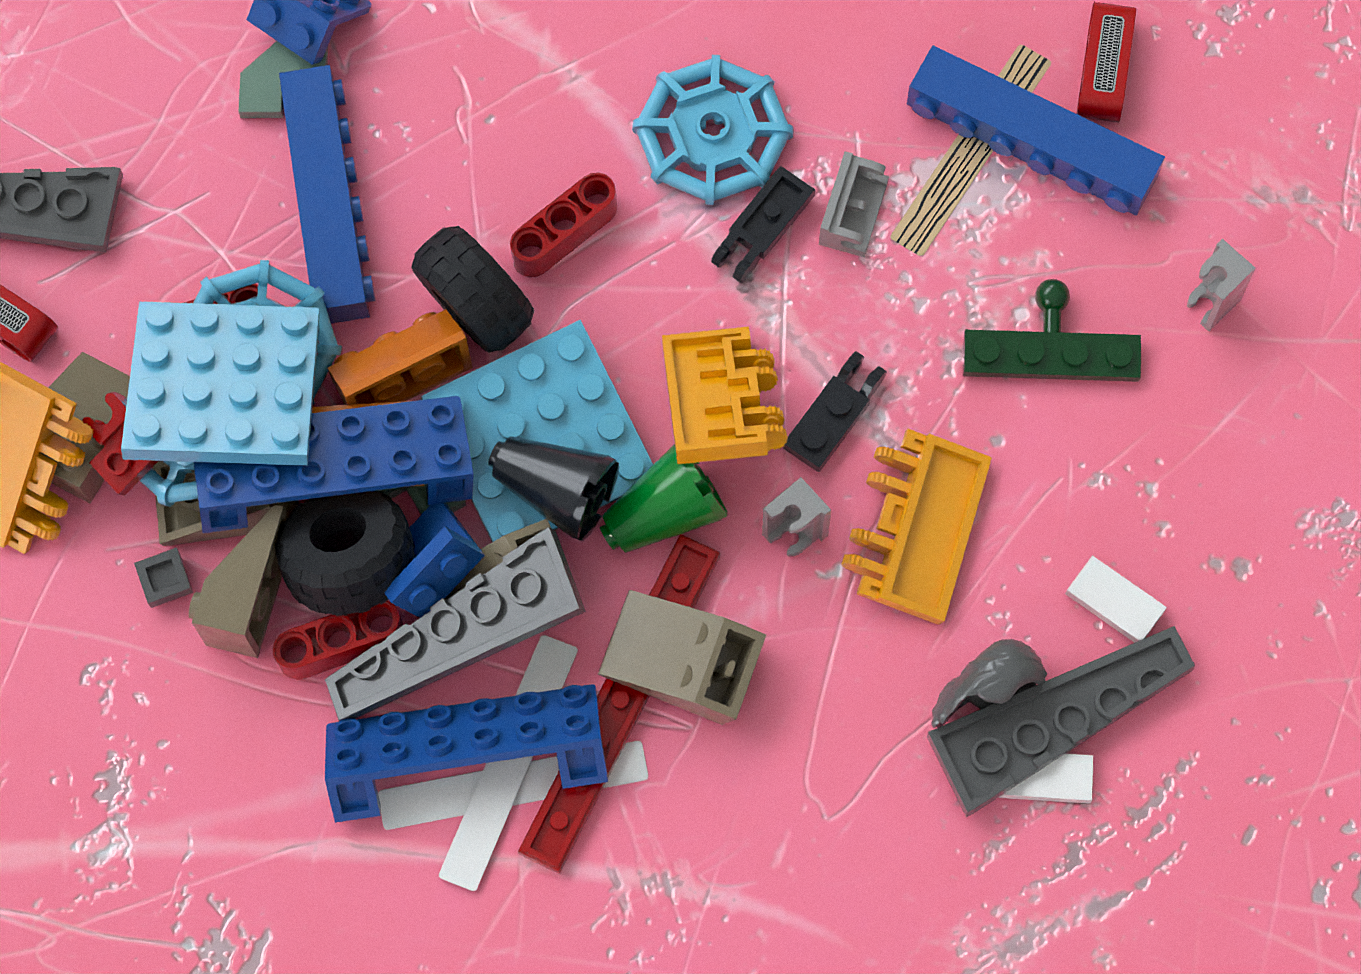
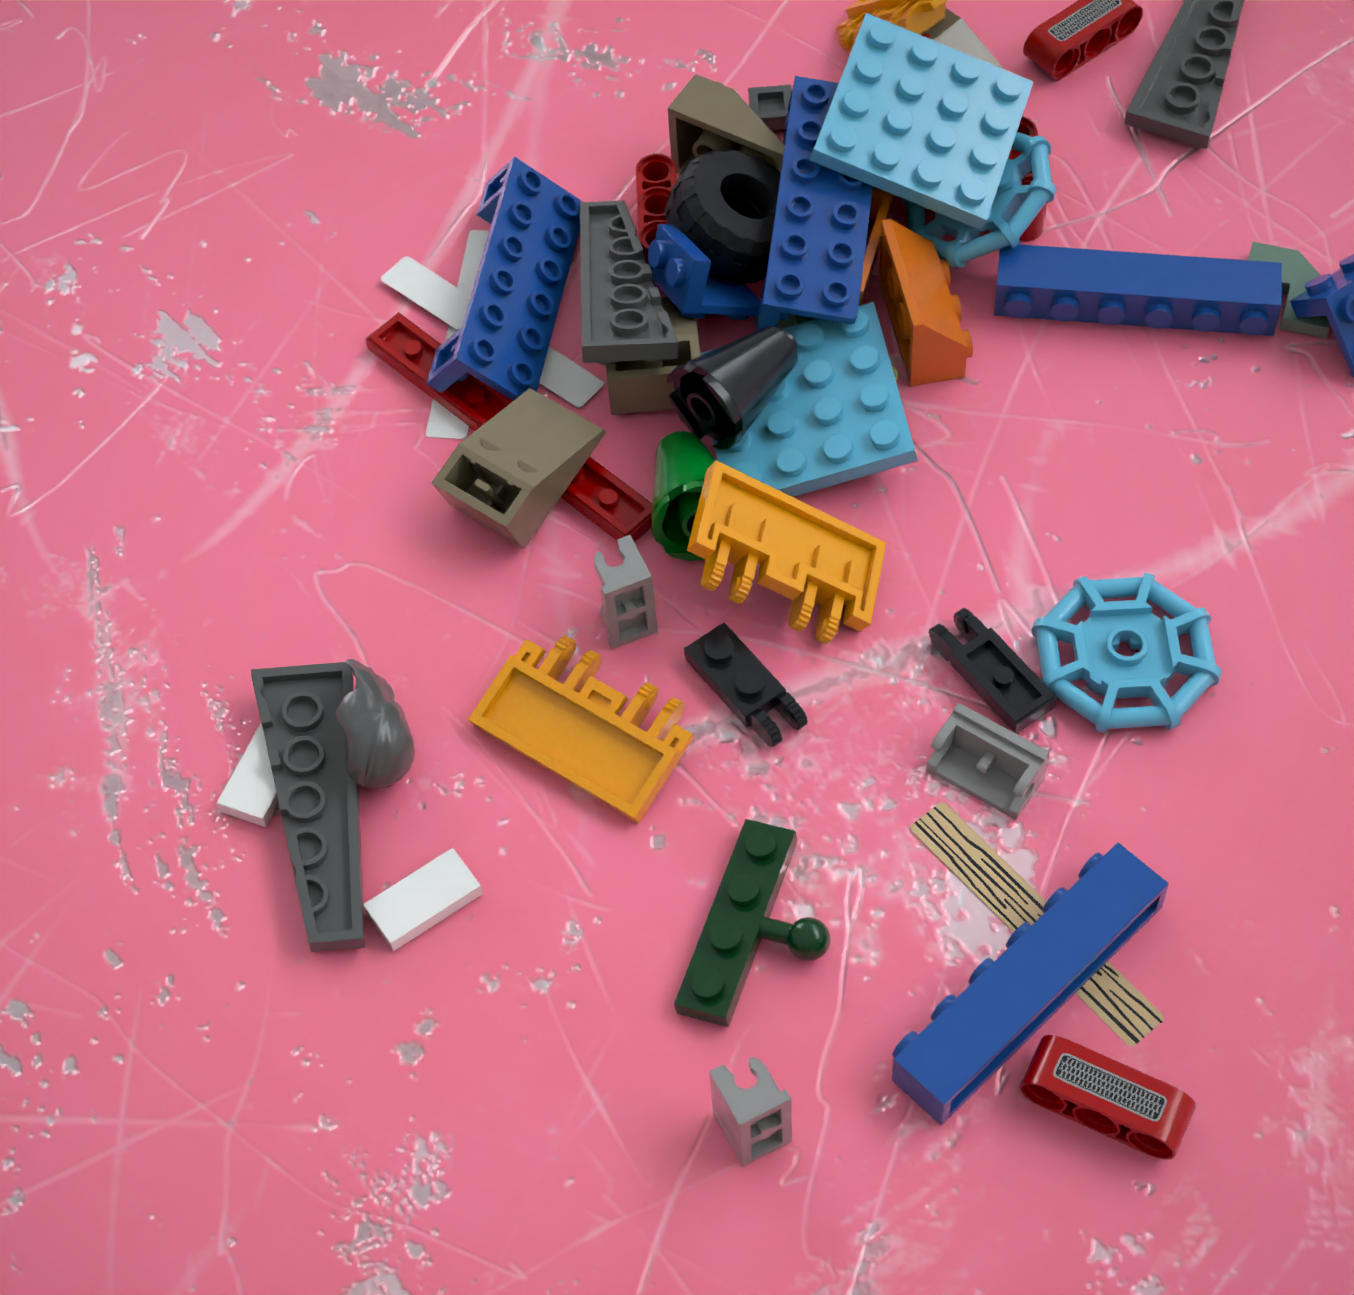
camera: 110 degrees right, 15 degrees down
black tyre [411,226,534,353] -> none
red beam [510,172,617,278] -> none

